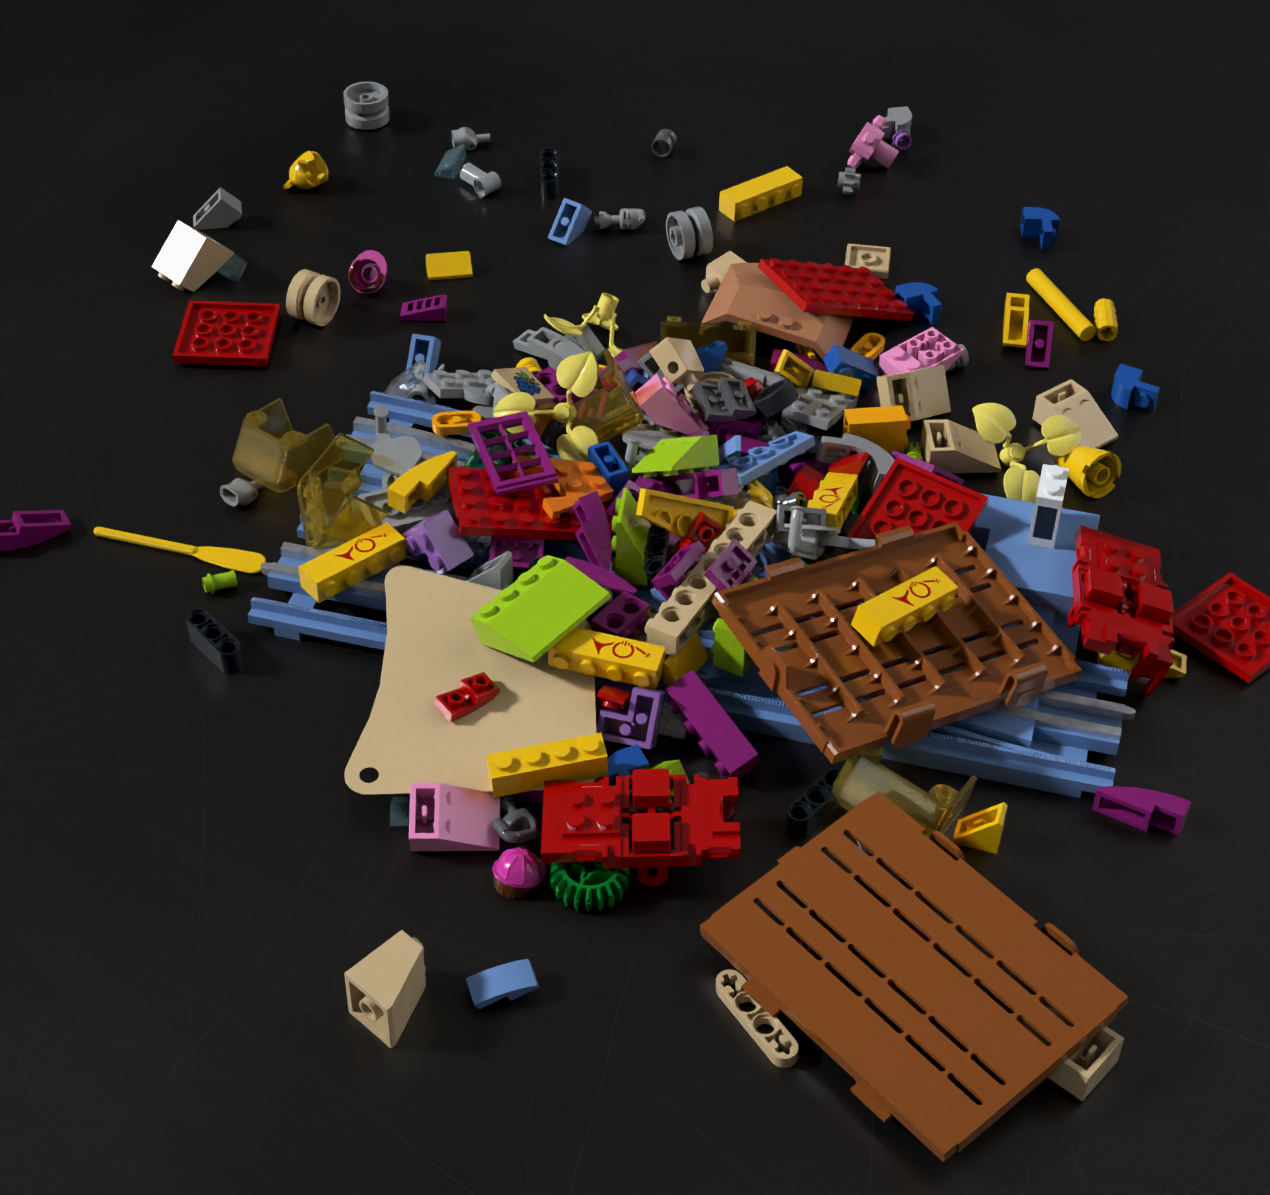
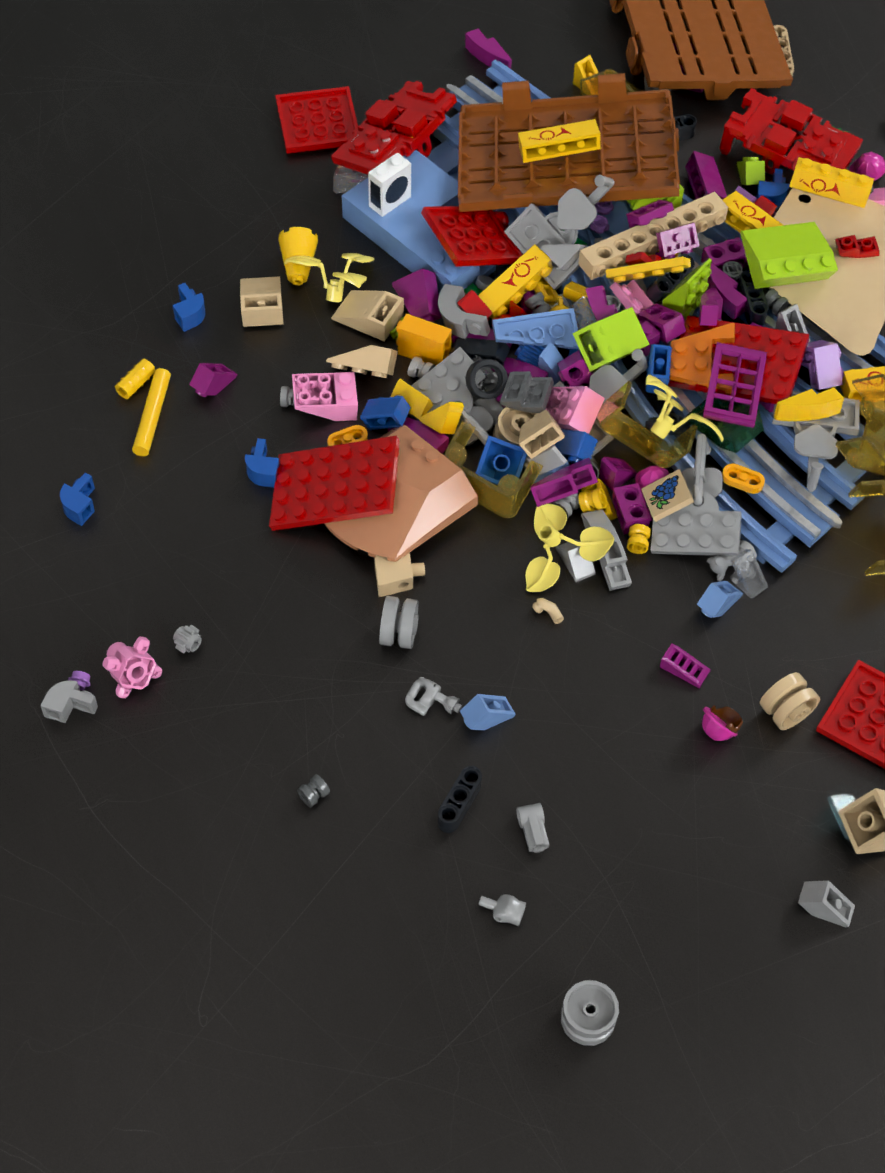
camera: 150 degrees left, 15 degrees up
yellow helmet [283,151,329,190] -> none
yellow slope [426,251,473,281] -> none
clear light blue slope [434,144,466,179] -> none
yellow brick [719,166,803,222] -> none
red plate [744,377,764,400] -> none
tan tile [845,244,891,279] -> none
yellow slope [1003,293,1030,348] -> none
none -> tan arm [532,598,564,624]

